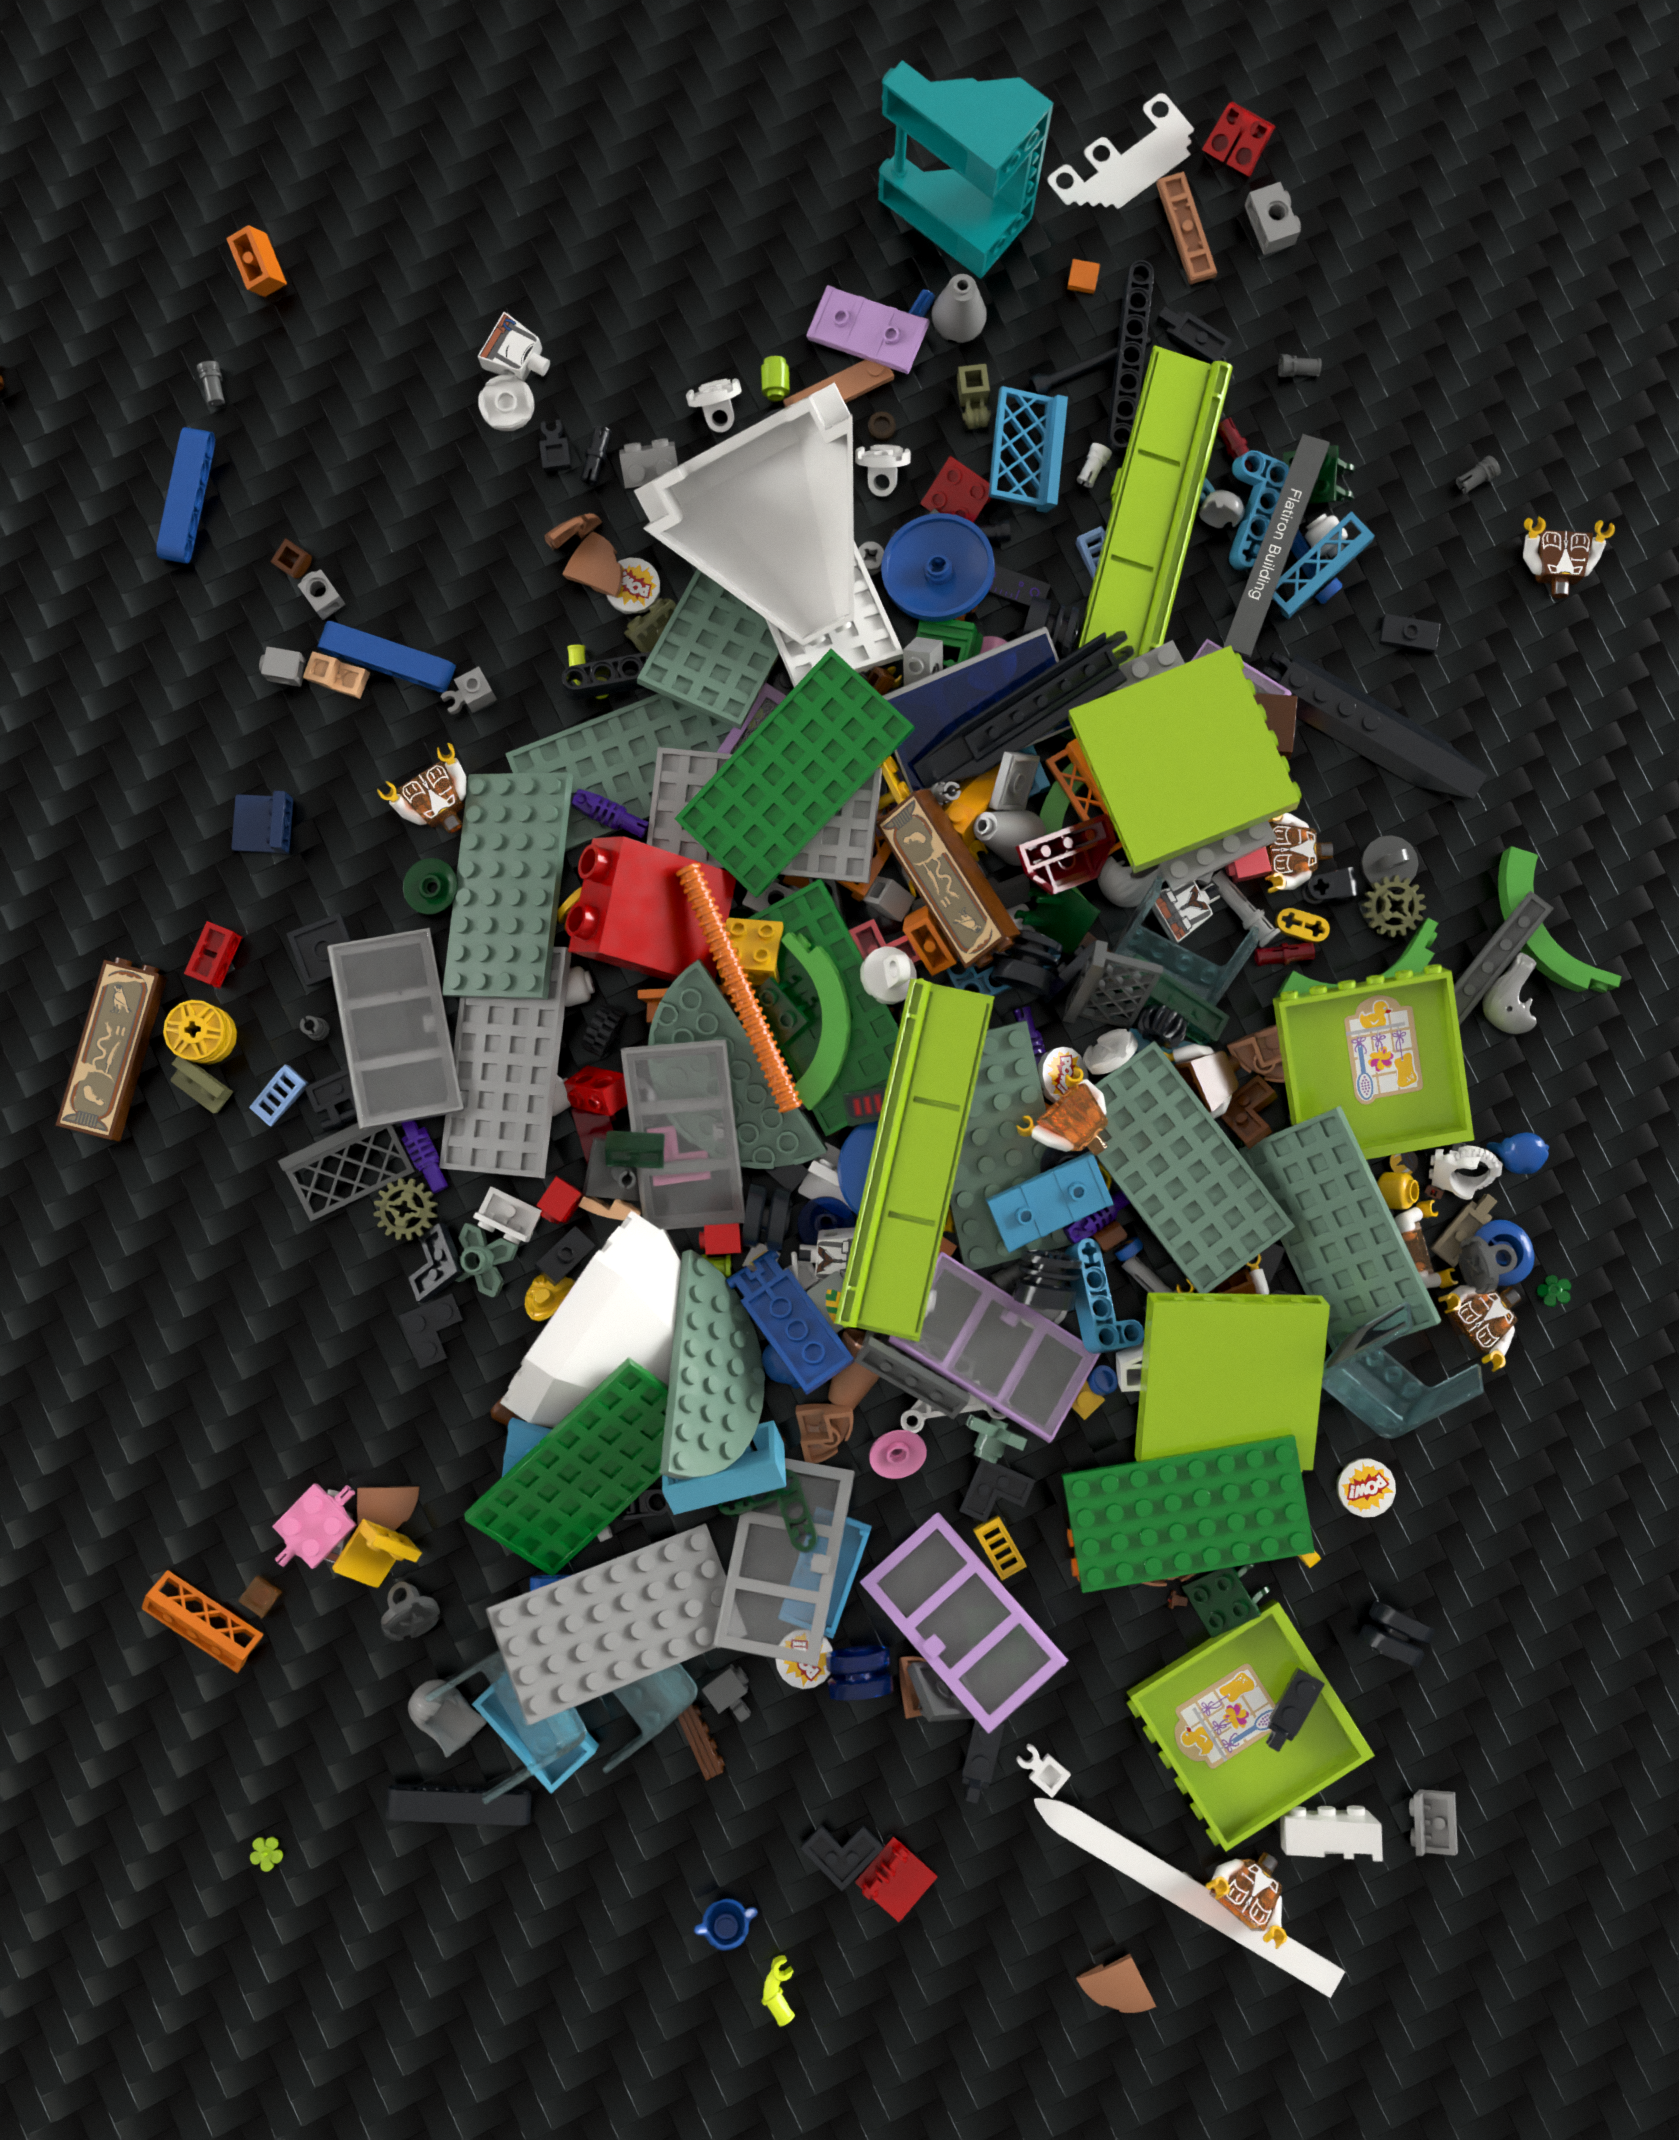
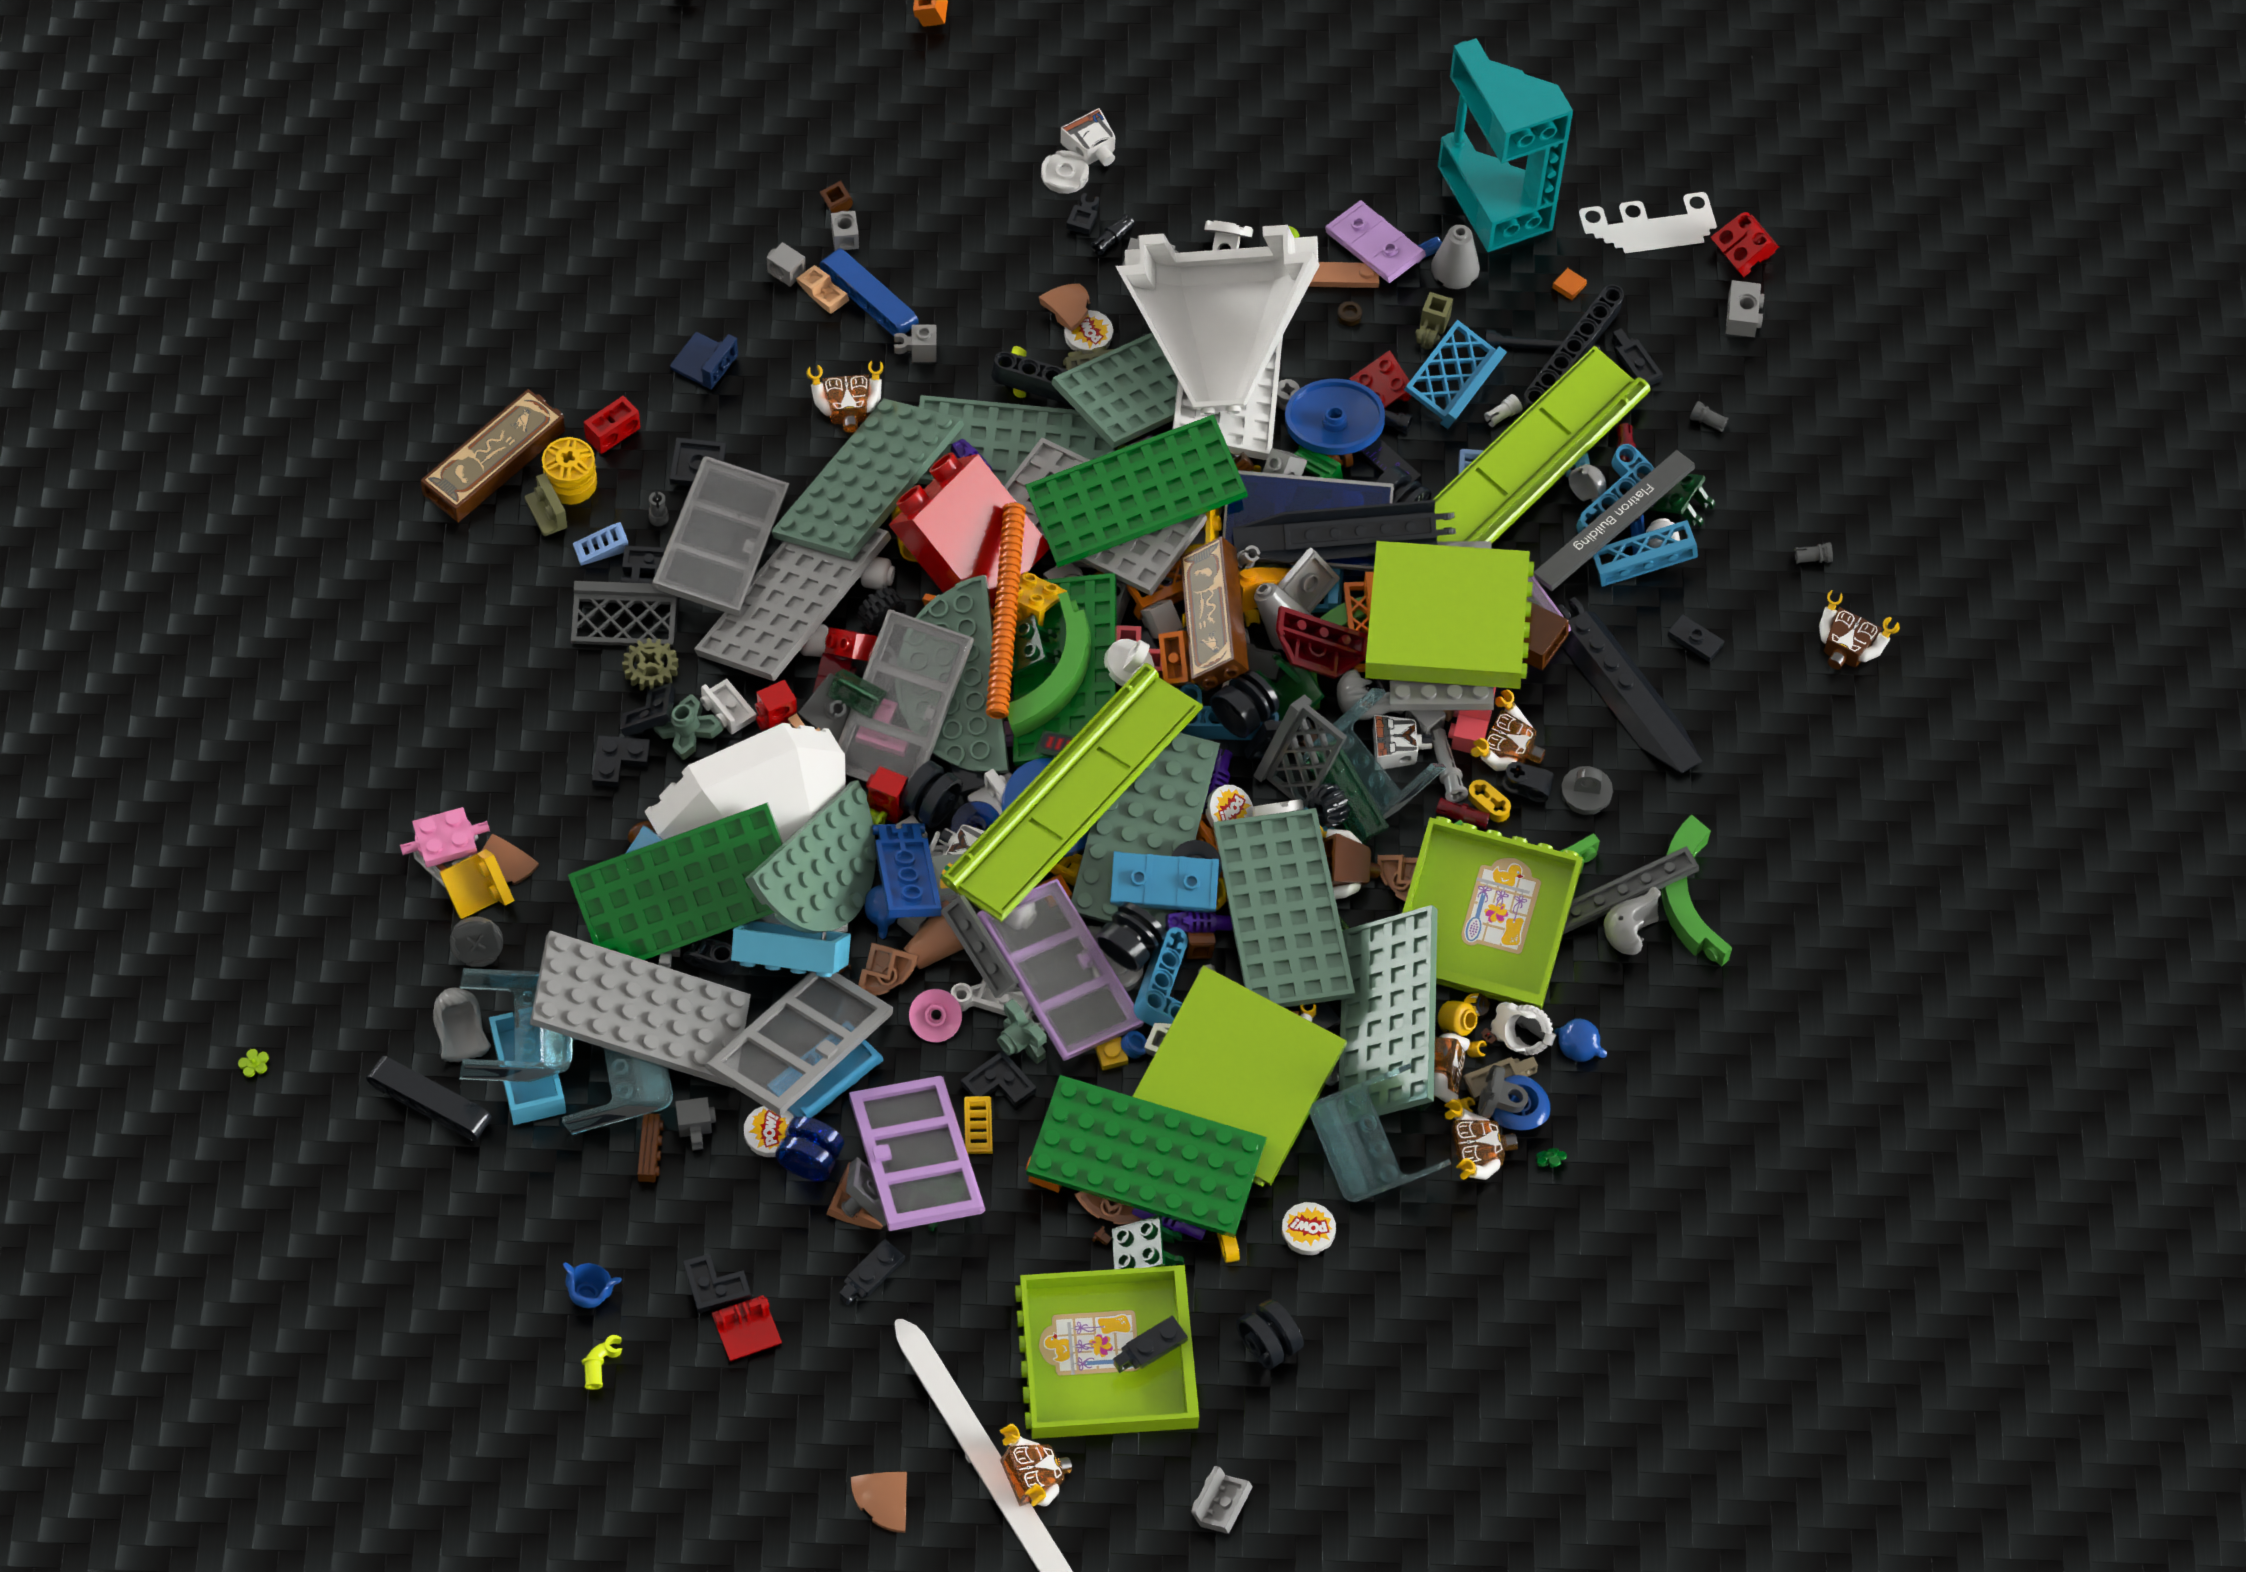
camera: 25 degrees right, 25 degrees down
orange fence [142,1570,263,1673] -> none
blue beam [157,427,215,564] -> none
dark grey pin [197,361,225,406] -> none
clear orange plate [239,1575,282,1618] -> none
dark purple hinge [401,1120,449,1194] -> none
dark green dish [403,858,458,915] -> none
nougat brick [544,514,602,550] -> none
dark green beam [717,1469,819,1553] -> none
white tile [855,445,910,497] -> none
clear orange torso [1016,1068,1108,1156] -> none
white plate [1016,1744,1071,1798] -> none
blue tile [1114,1236,1143,1262] -> none
nougat plate [1156,172,1217,285] -> none
reddish brown plate [1219,1075,1278,1149] -> none
white wedge [1280,1806,1383,1861] -> none
blue tile [1315,577,1342,604] -> none
olive gear [1361,875,1426,937] -> none

